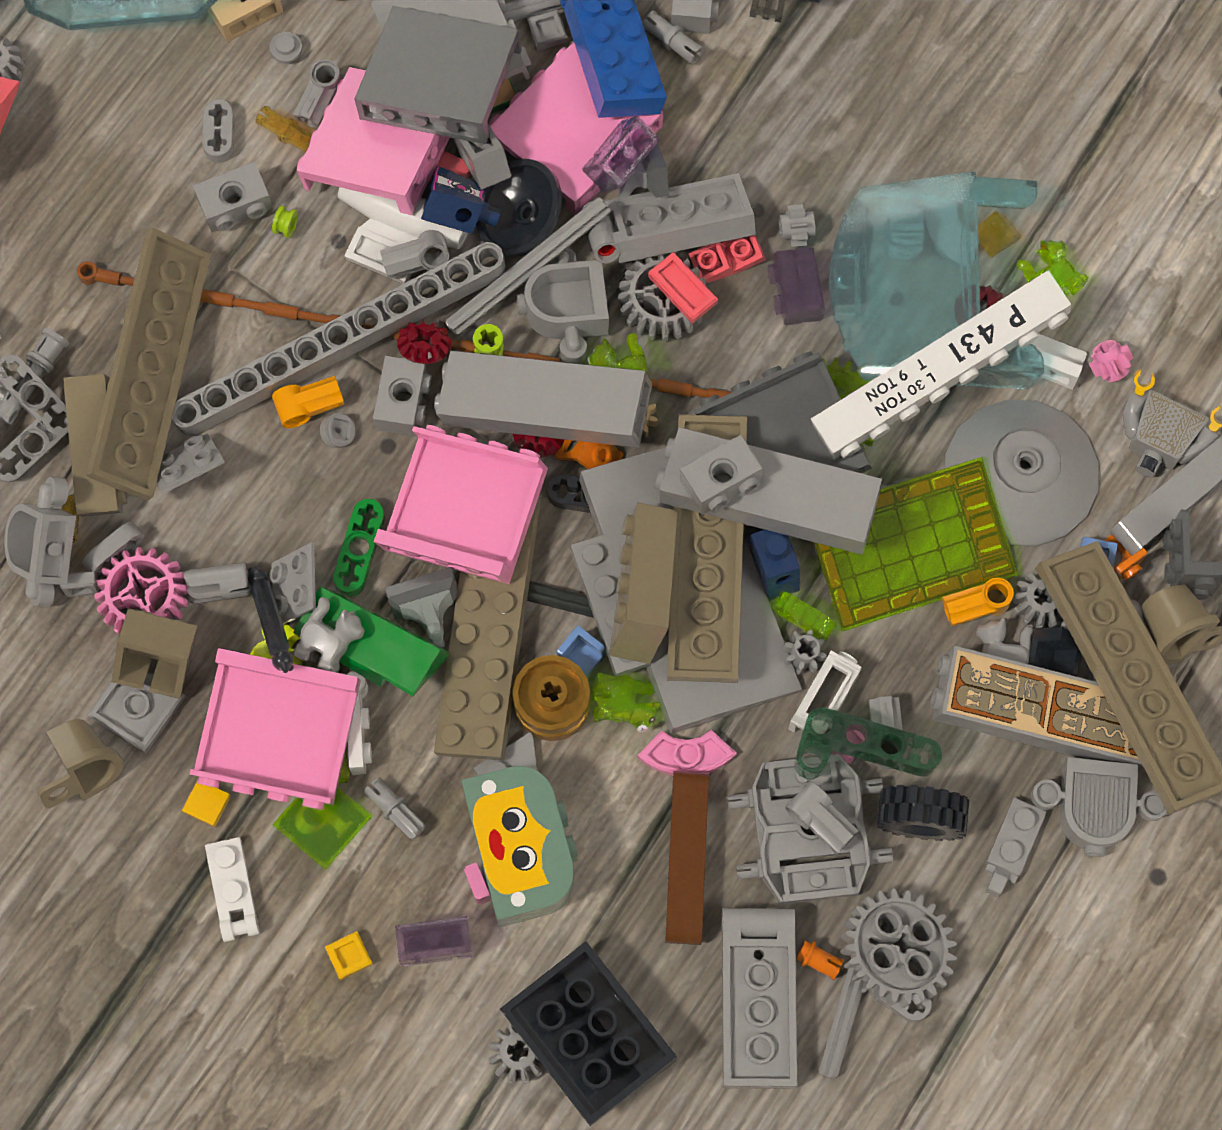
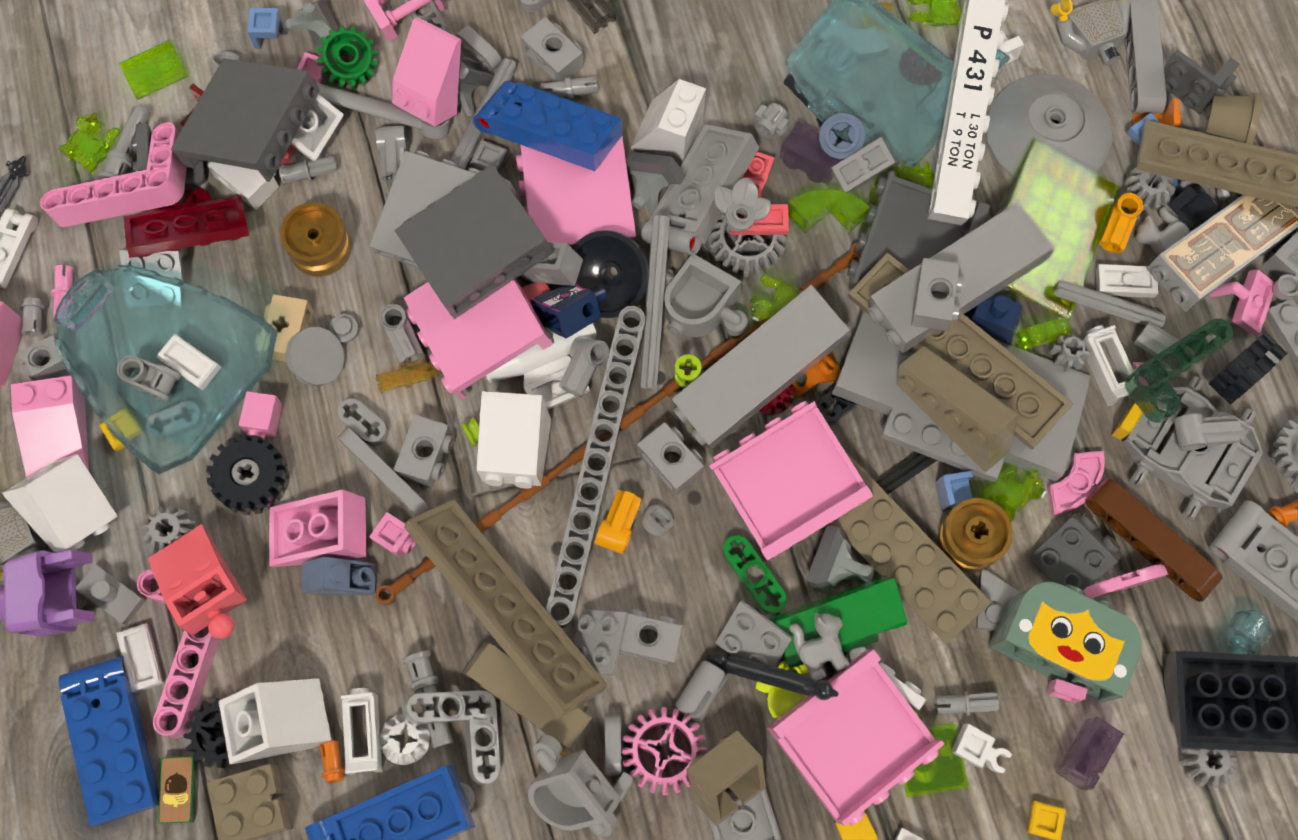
camera: 50 degrees left, 0 degrees up
dark red gear [397,320,451,364] -> none
clear purple brick [582,116,659,192] -> none
bright pink gear [1089,340,1133,382] -> none
none -> black bush [206,435,289,515]
none -> bright pink brick [239,391,283,440]
none -> bright pink slope [269,490,366,567]
none -> light grey tile [285,327,344,386]
none -> sand blue slope [302,557,376,596]
none -> light grey beam [337,427,429,516]
none -> bright pink bracket [369,512,416,559]
none -> white slope [477,391,551,489]
none -> light grey brick [619,609,682,666]
none -> white slope [631,79,706,167]
none -> light grey plate [714,178,771,232]
none -> clear neon green brick [788,189,870,233]
none -> sand blue gear [819,113,865,160]
none -> light grey hinge [831,137,900,193]
none -> white plate [951,724,1012,773]
none -> dark grey bracket [1031,511,1122,591]
none -> light grey axle [1053,280,1166,328]
none -> bright pink tile [1084,564,1168,599]
none -> white plate [1096,264,1158,298]
none -> yellow tile [1111,403,1144,440]
none -> bright pink plate [1210,269,1275,335]
none -> clear light blue head [1223,610,1272,655]

